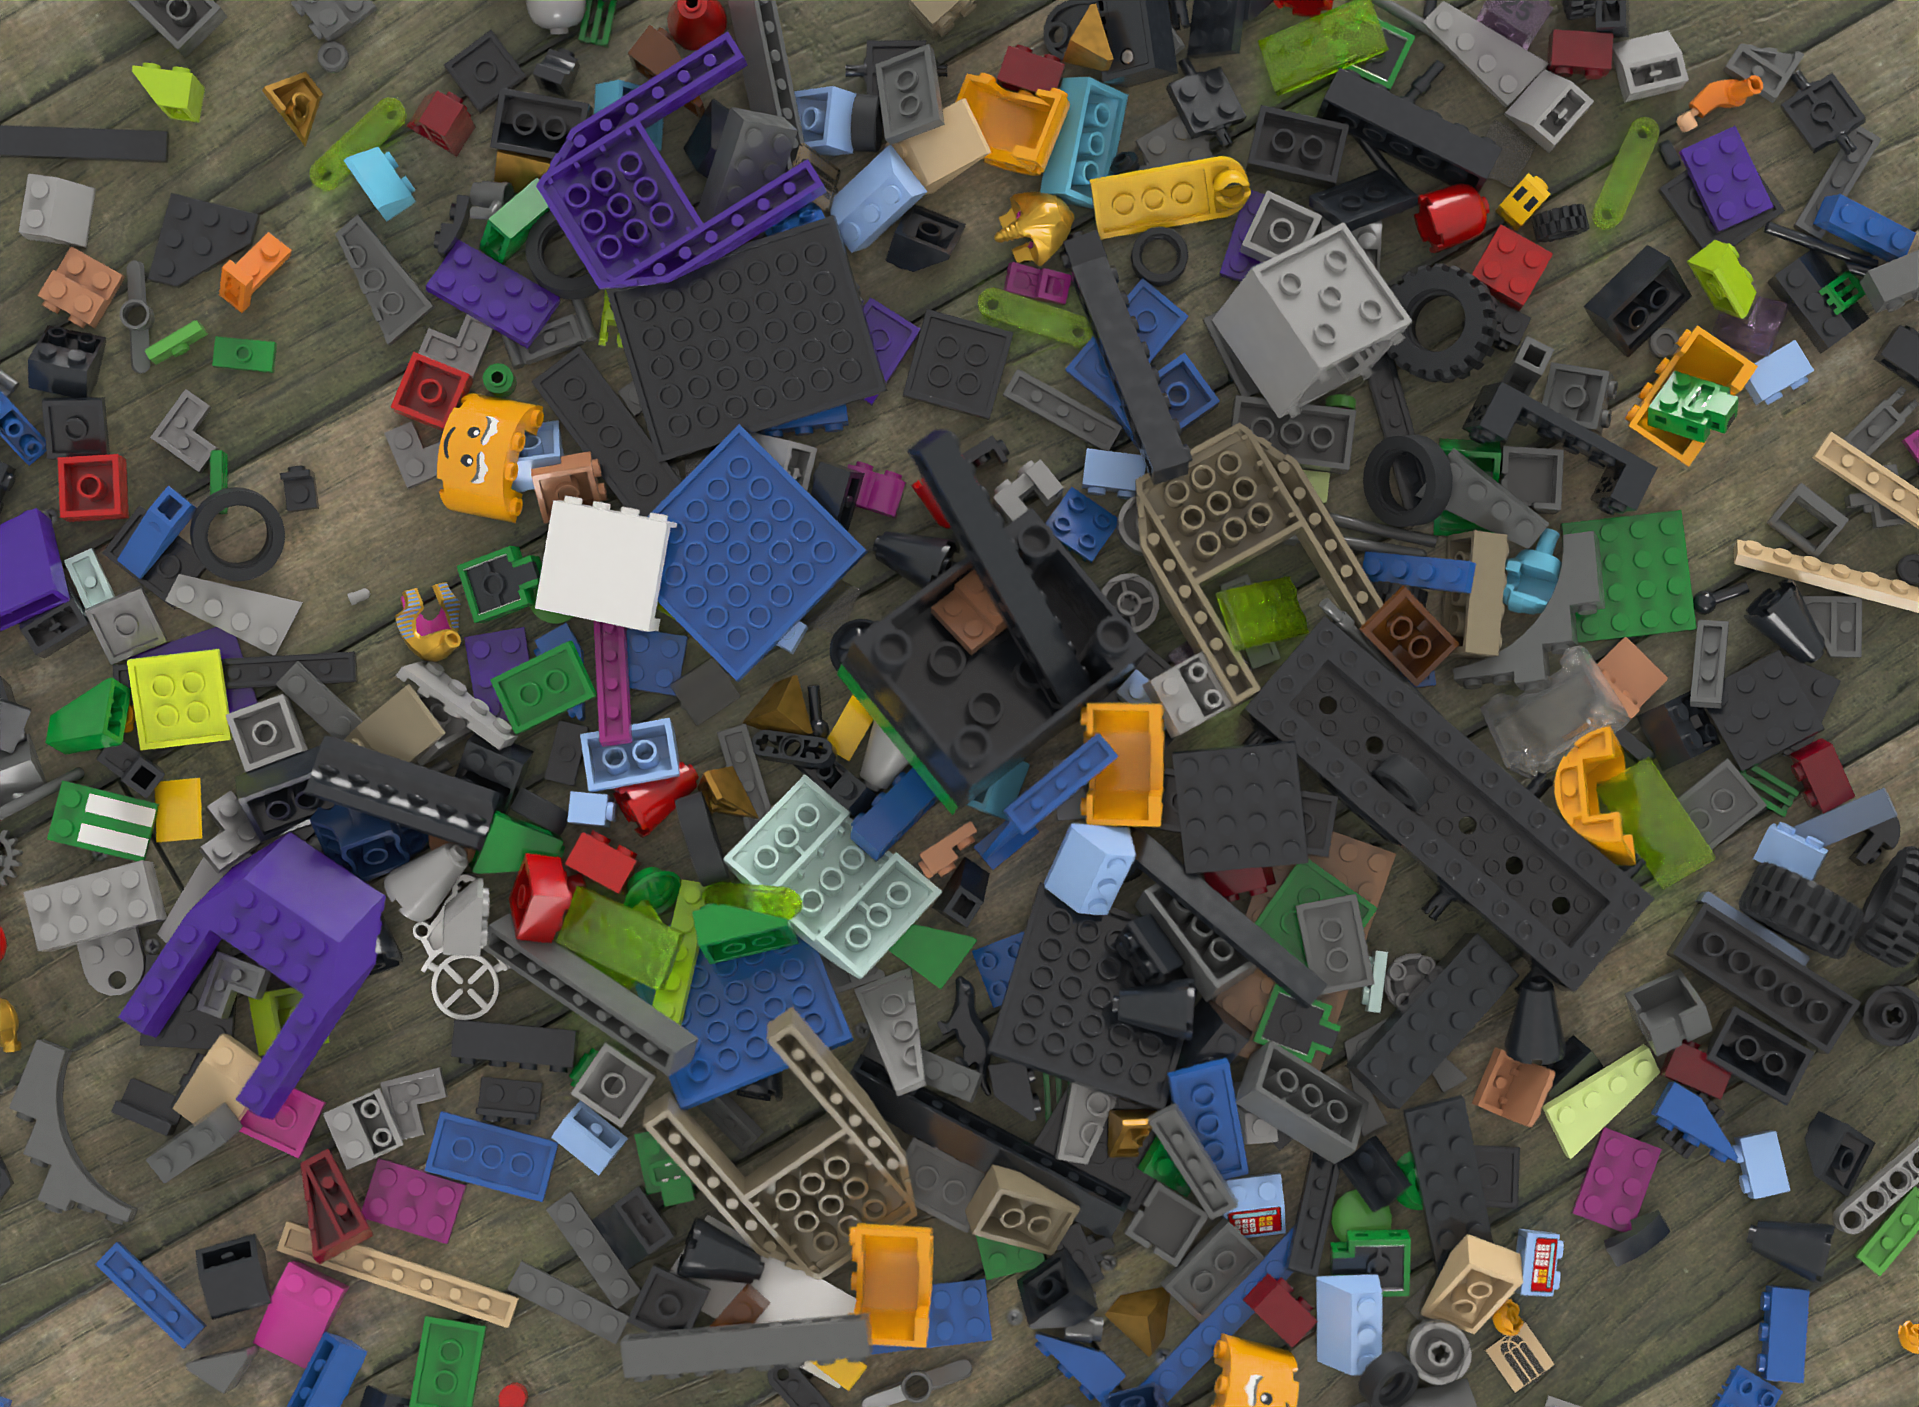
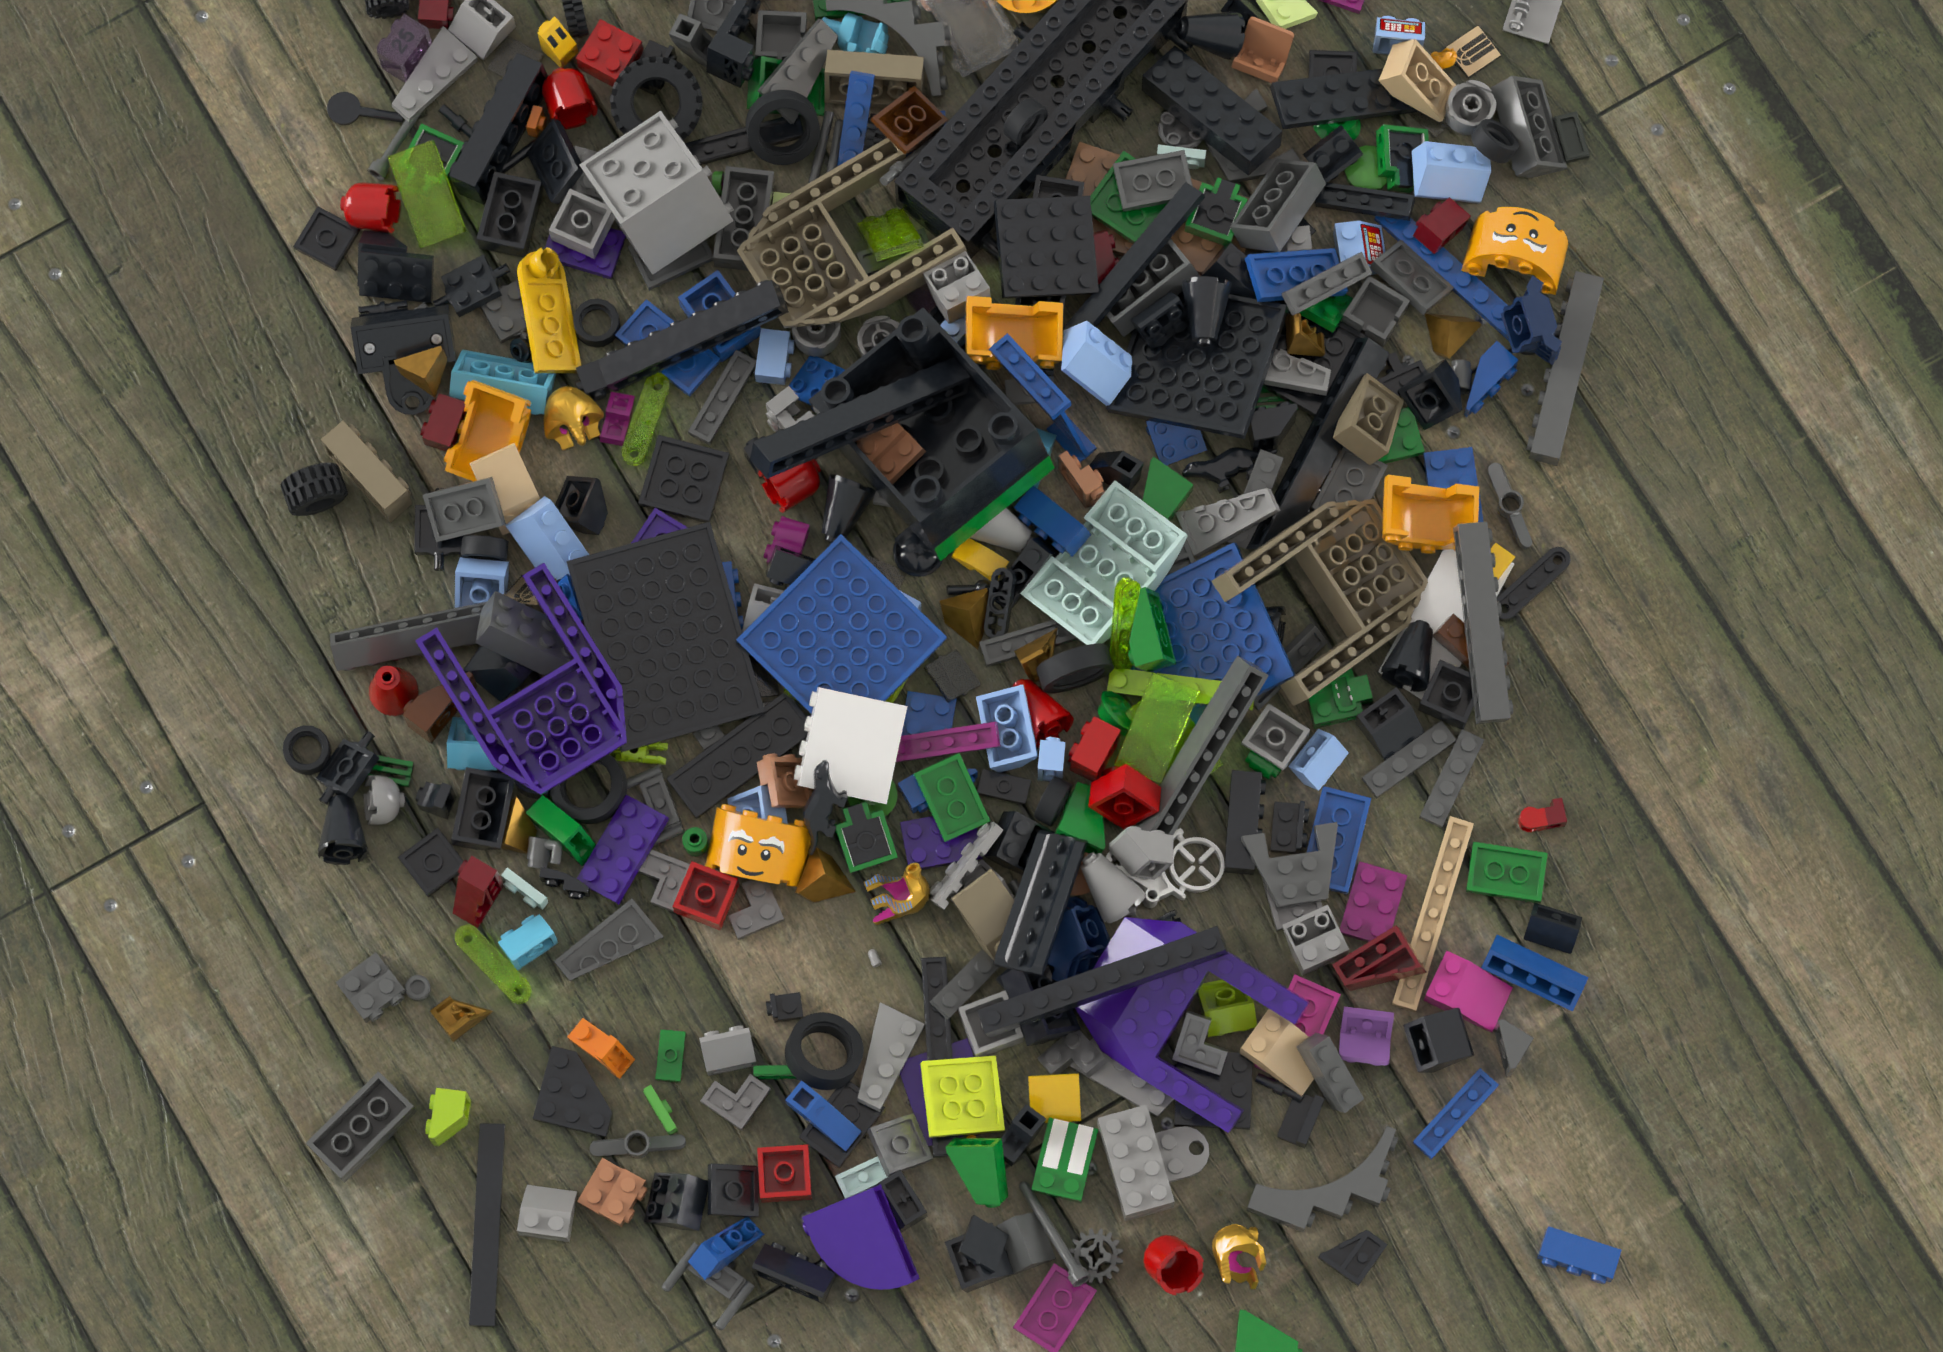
camera: 90 degrees left, 10 degrees down
none -> light aqua plate [501,868,548,910]
none -> orange plate [526,105,547,137]
none -> light grey slope [699,1025,757,1076]
none -> pearl gold slope [795,847,856,902]
none -> black animal [803,760,847,855]
none -> black brick [977,926,1229,1037]
none -> dark grey wing [1241,822,1338,908]
none -> medium lavender bracket [1339,1006,1394,1066]

